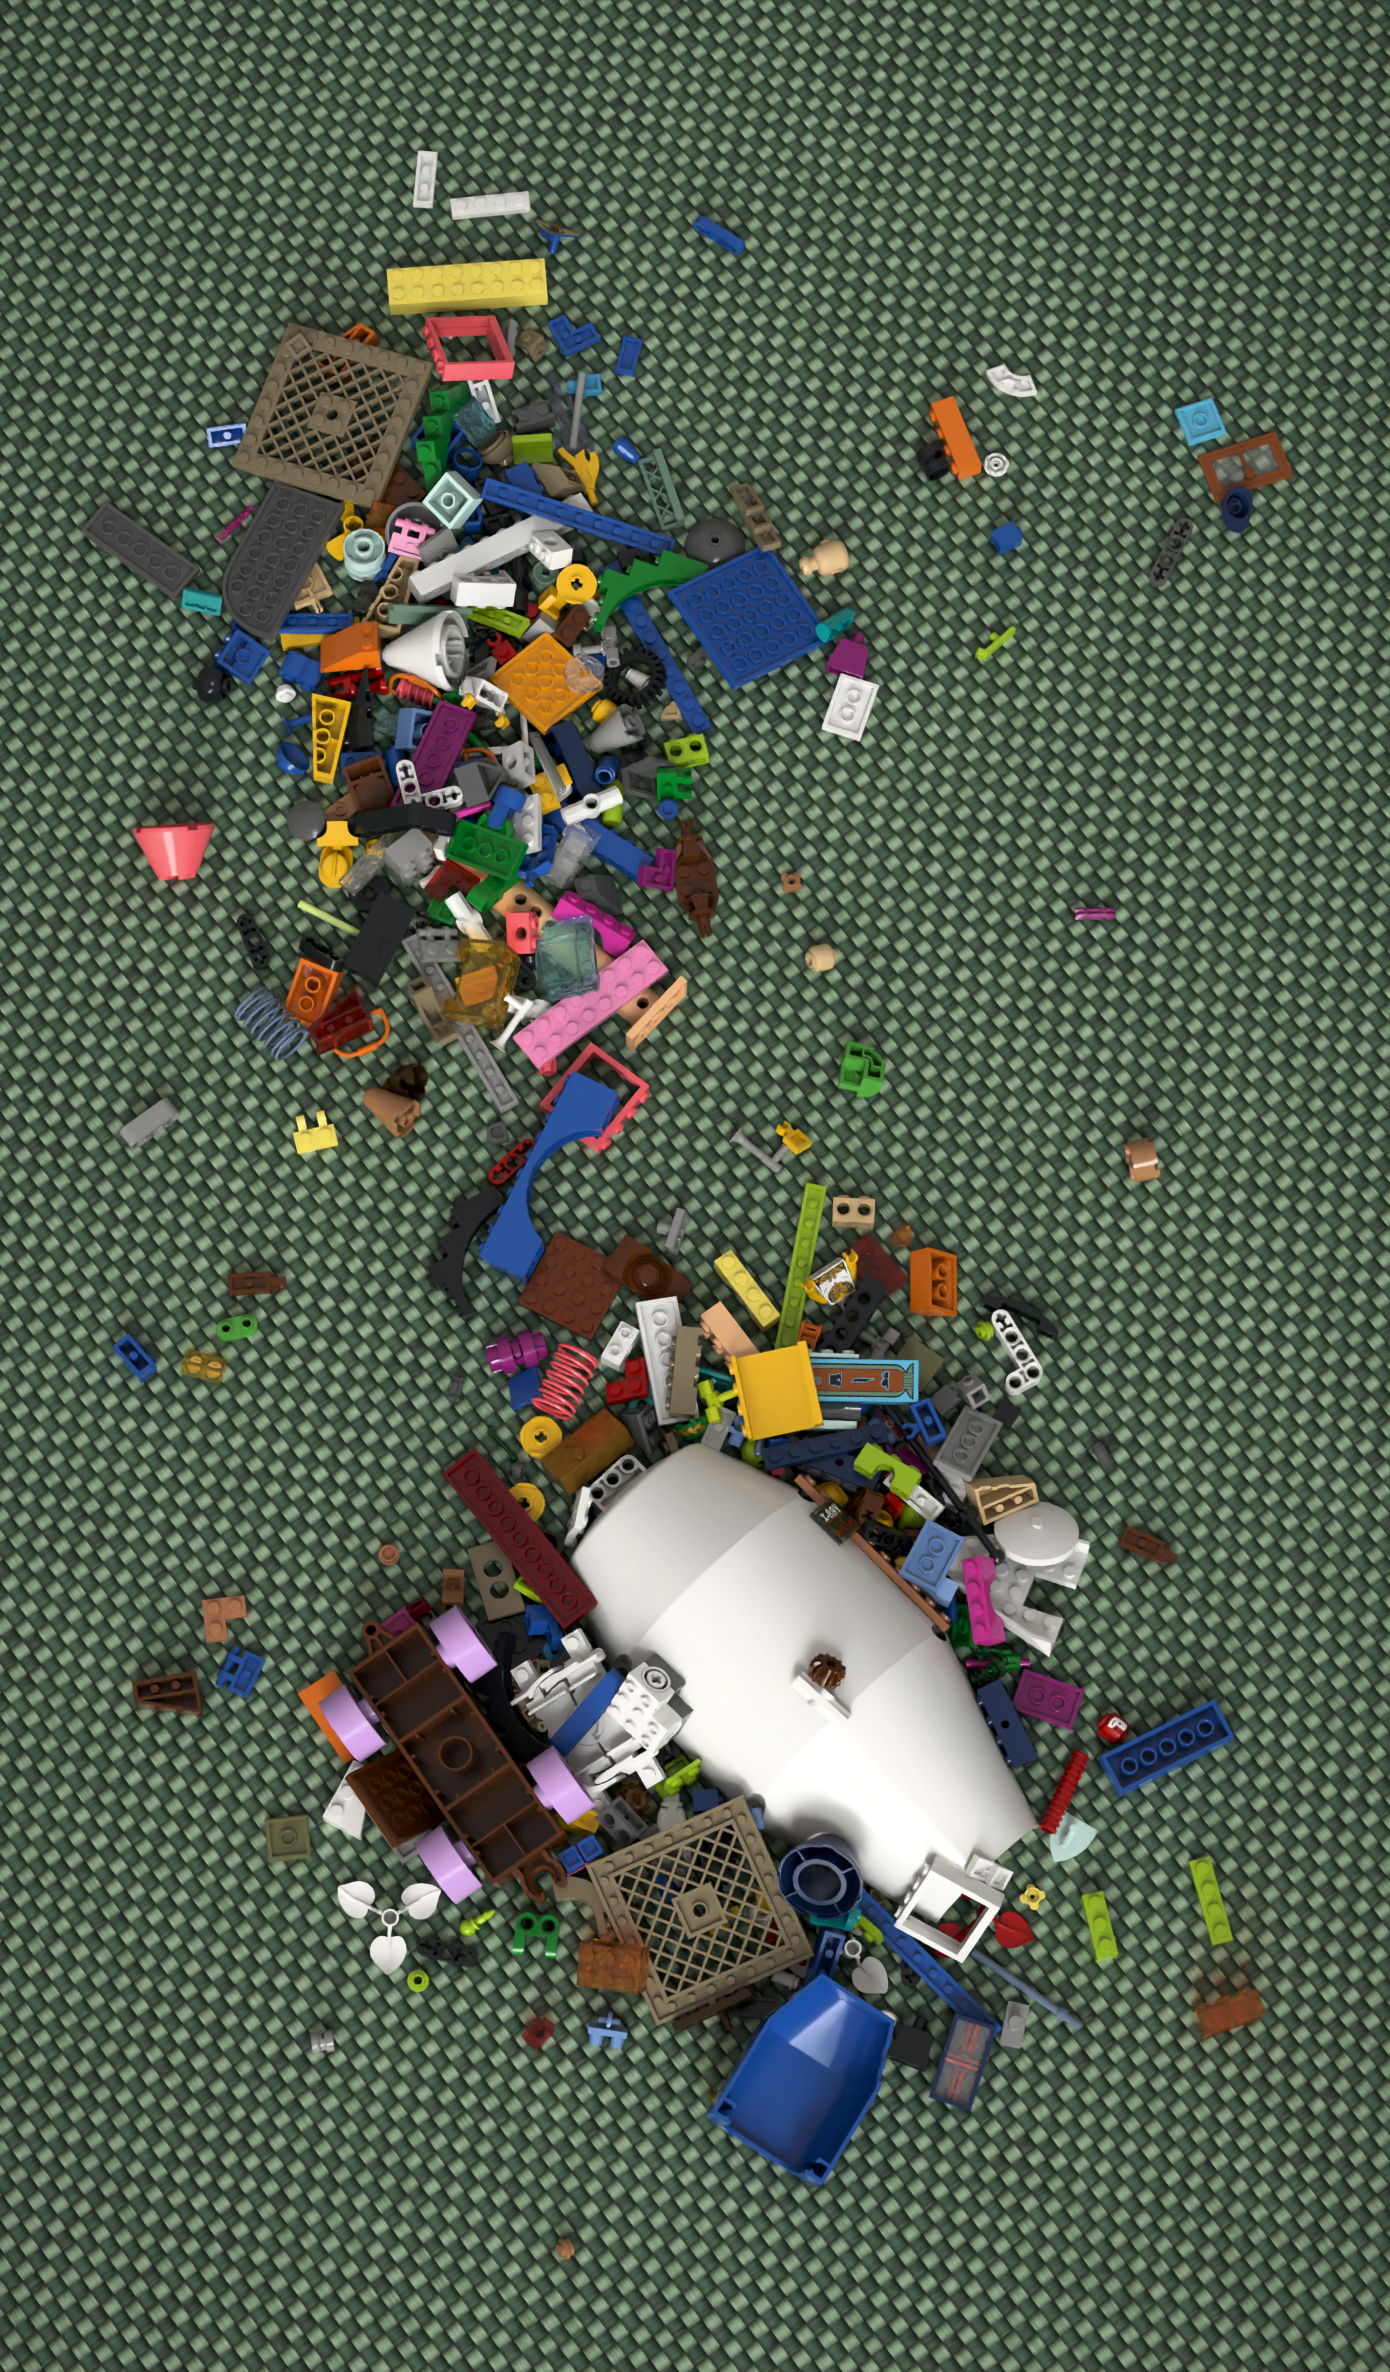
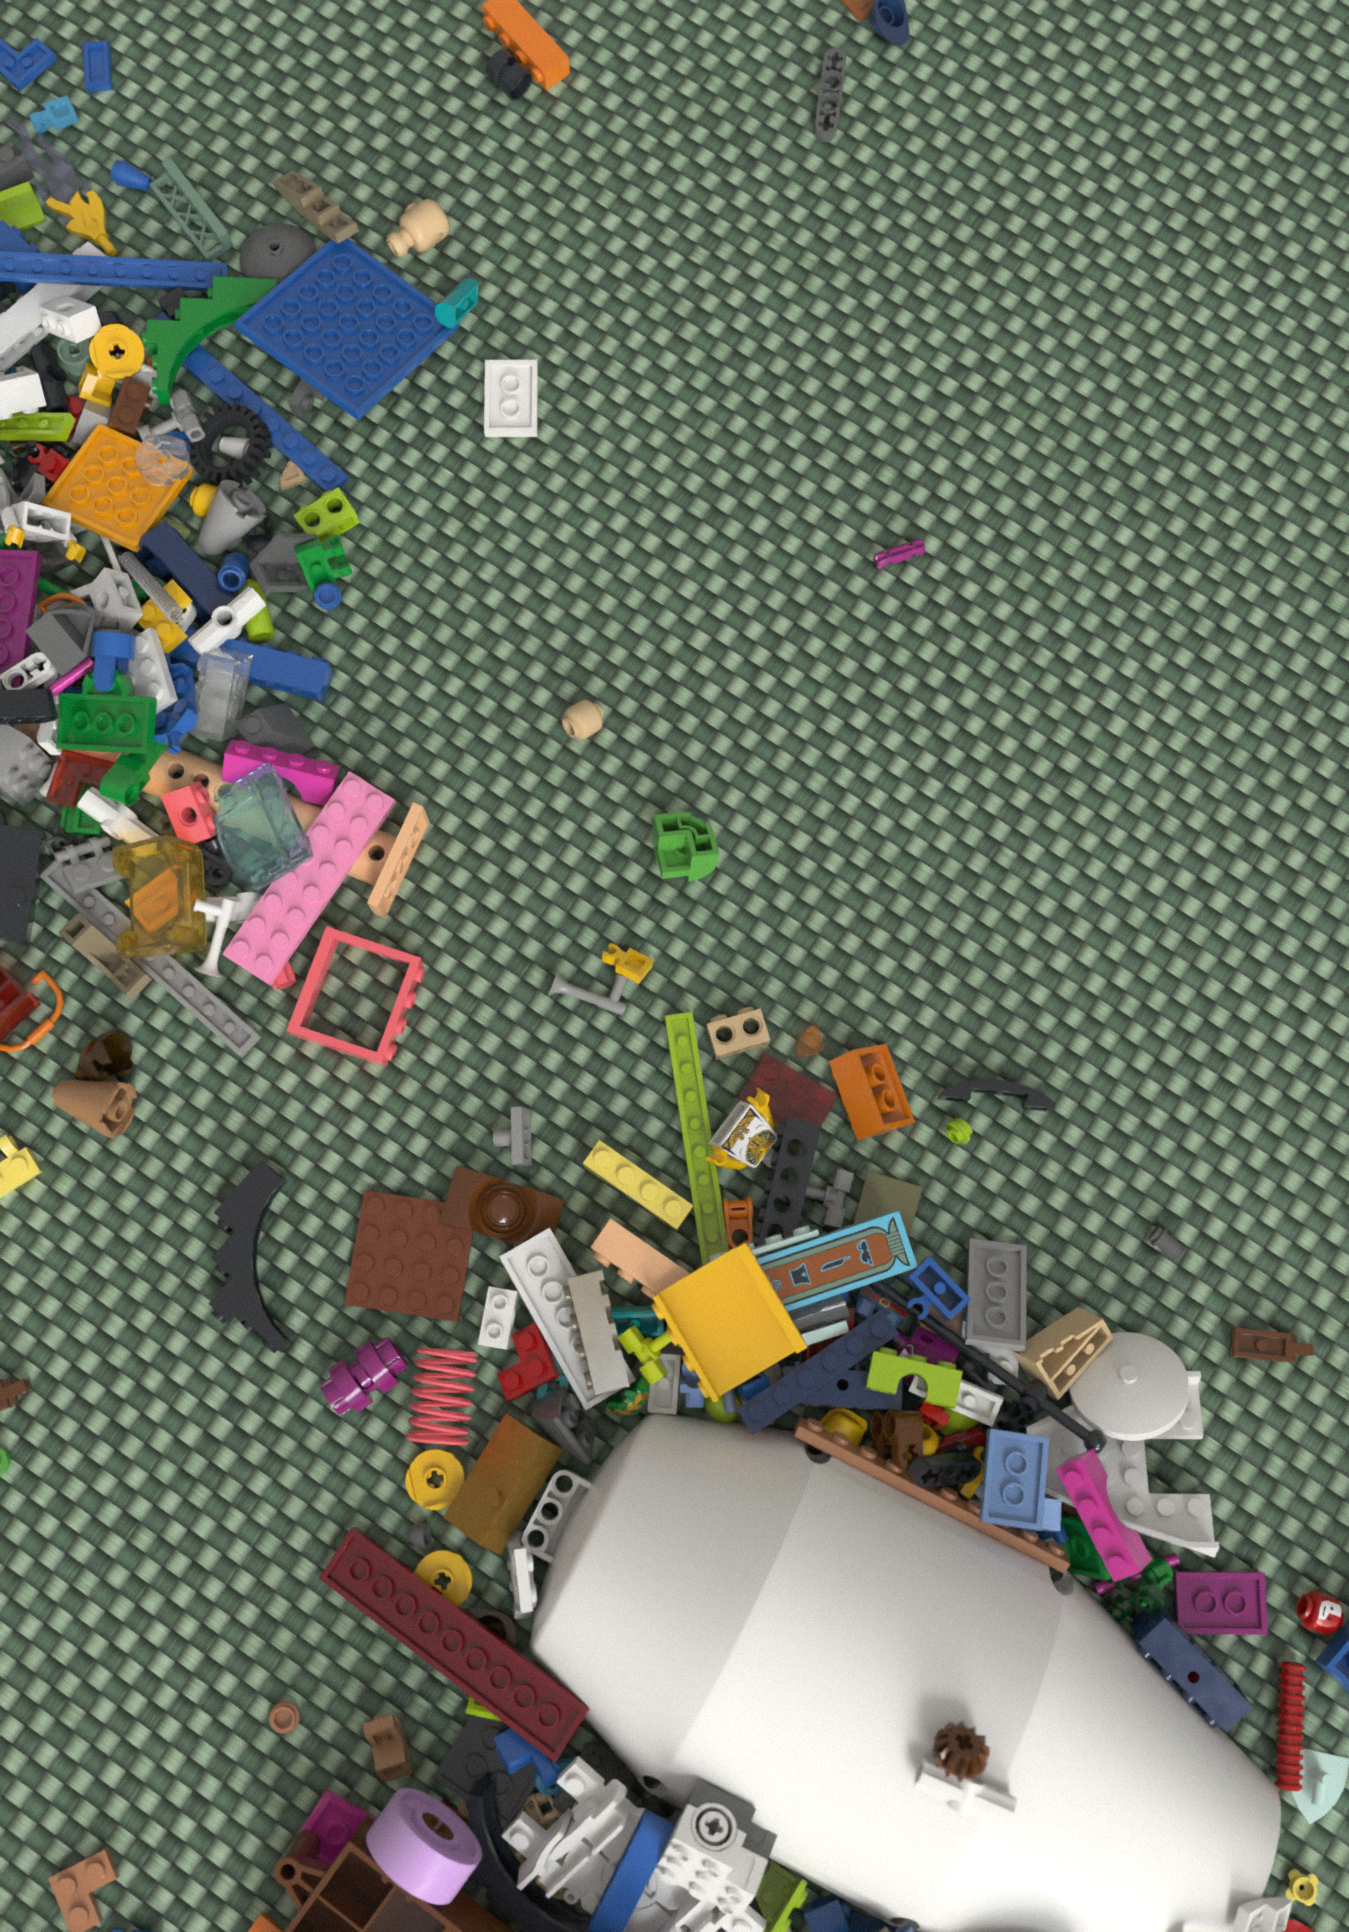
camera: 20 degrees left, 5 degrees up
dark red tile [405,1597,433,1625] -> none
dark grey piece [447,1376,464,1402] -> none
dark tan piece [467,1541,526,1622] -> none
blue arch [478,1071,621,1284] -> none
dark grey tile [486,1121,510,1145] -> none
dark green hinge [487,1427,518,1462] -> none
red beam [488,1139,536,1187] -> none
blue piece [508,1365,543,1410] -> none
dark tan slope [532,463,586,501] -> none
light grey bar [569,372,586,450] -> none
magenta plate [637,848,677,892] -> none
dark tan plate [662,1432,679,1455] -> none
reddish brown plate [674,819,719,938] -> none
medium nougat plate [781,872,802,893] -> none
clear smoke tile [809,1498,861,1546] -> none
magenta torso [826,633,869,680] -> none
dark grey brick [930,1384,961,1420] -> none
light grey brick [956,1373,991,1410] -> none
lime piece [975,626,1017,661] -> none
white plate [984,453,1009,477] -> none
white beam [990,1309,1043,1396] -> none
blue brick [991,521,1023,555] -> none
black tile [992,1400,1021,1430] -> none
medium nougat brick [1124,1137,1161,1183] -> none

